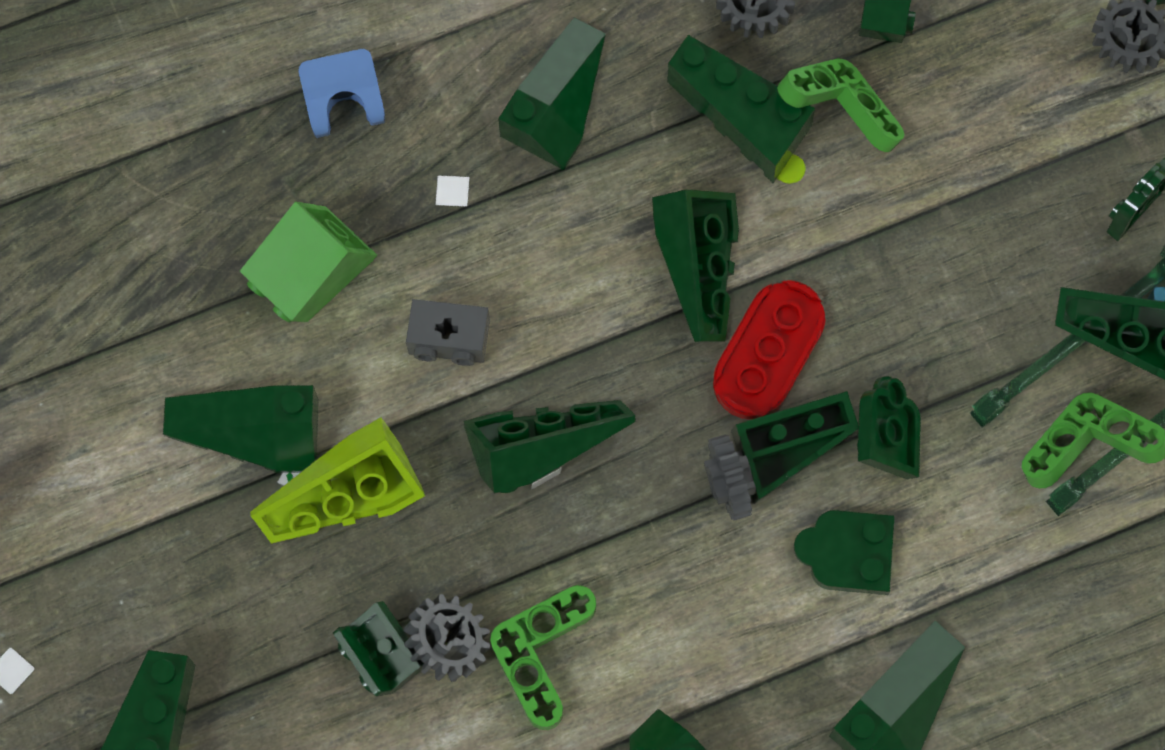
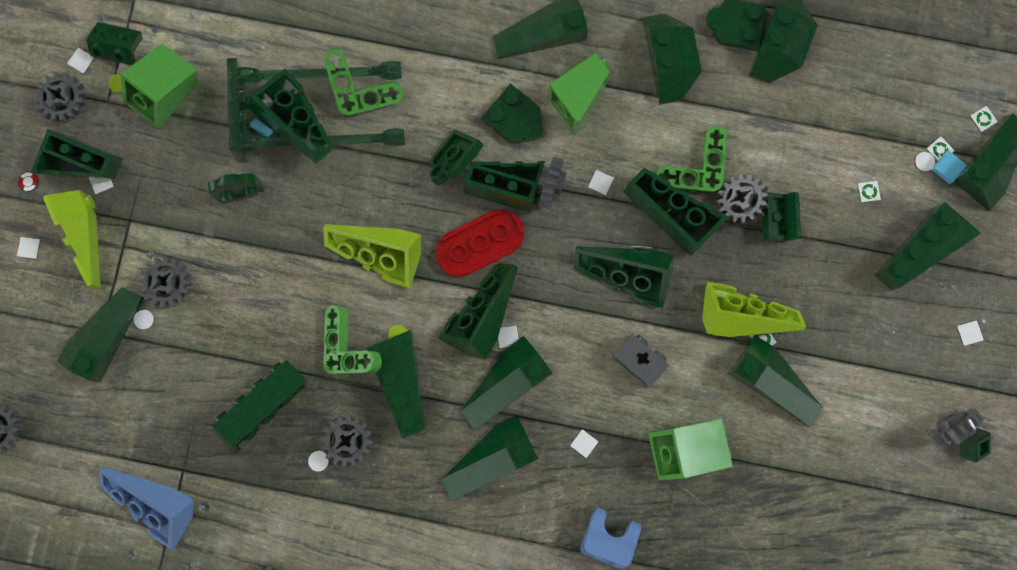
camera: 145 degrees left, 10 degrees up
none -> lime wedge [323,224,421,288]
none -> dark green wedge [461,336,552,430]
none -> white sticker [498,326,519,348]
none -> bright green slope [548,53,610,135]
none -> white sticker [588,170,614,195]
none -> dark green wedge [623,167,729,256]

